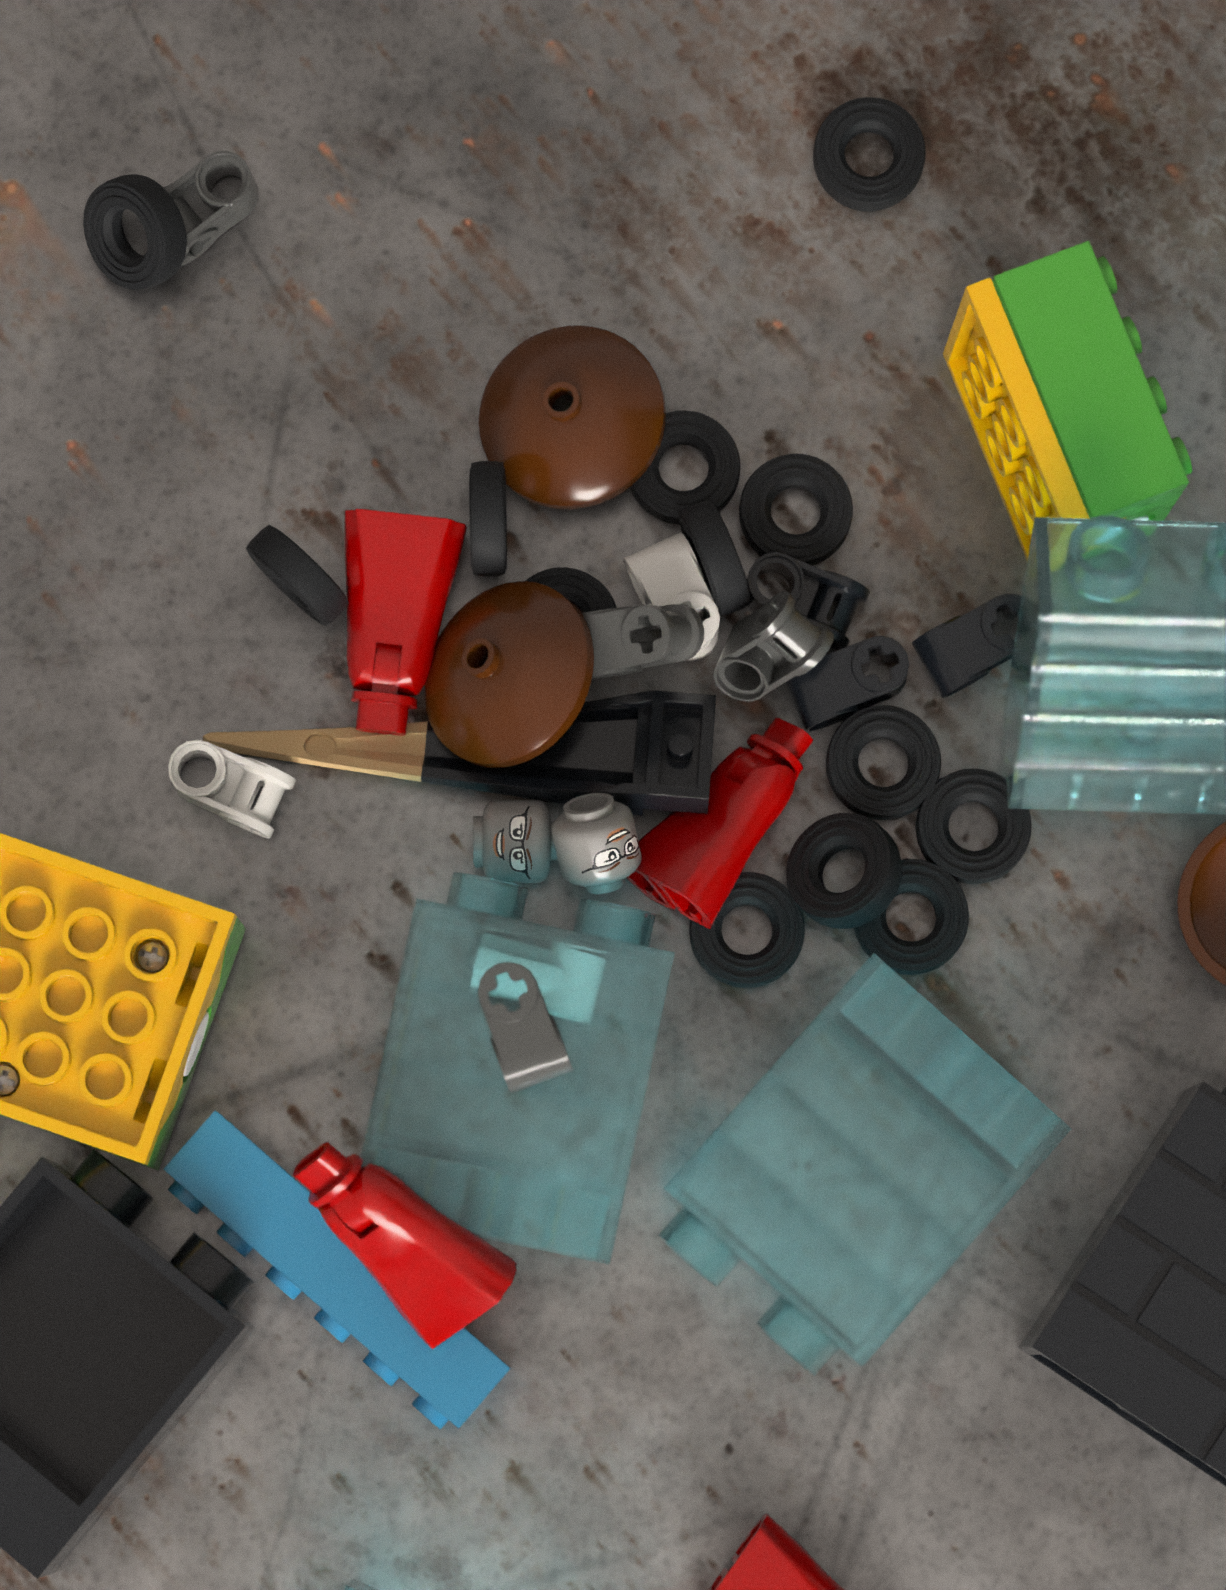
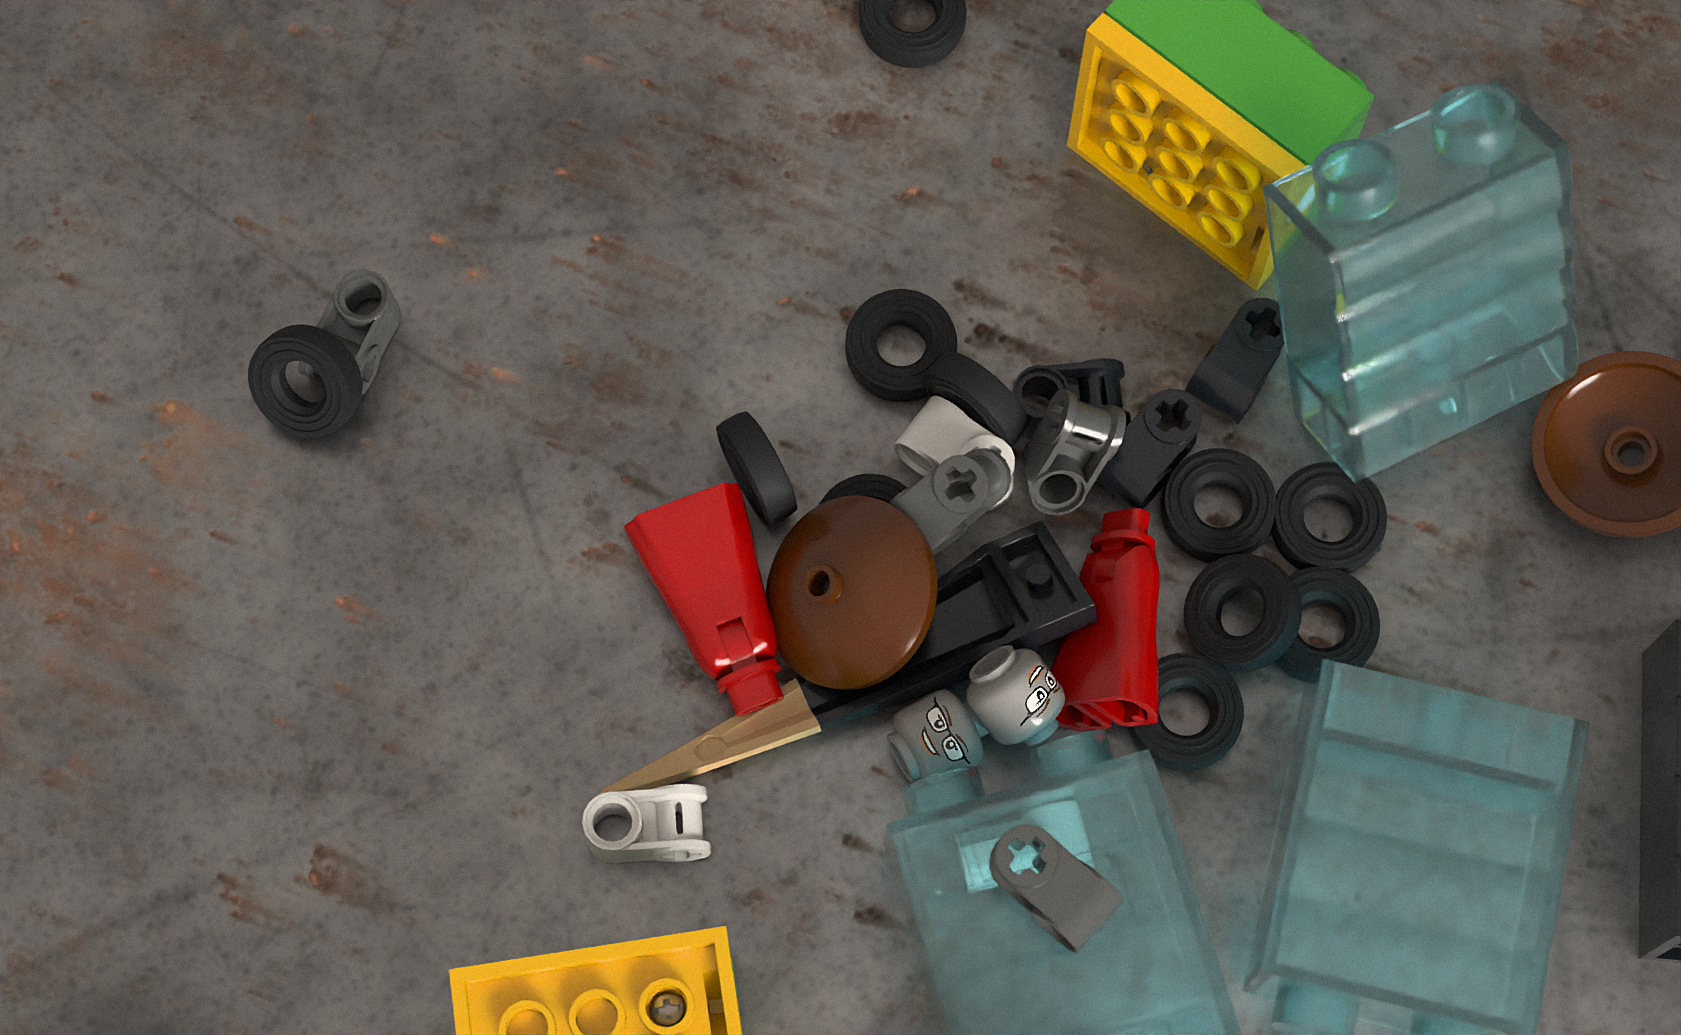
camera: 25 degrees left, 10 degrees down
black tyre [246,525,349,626] -> none
reddish brown dish [479,325,666,509] -> none
black tyre [739,454,853,566] -> none

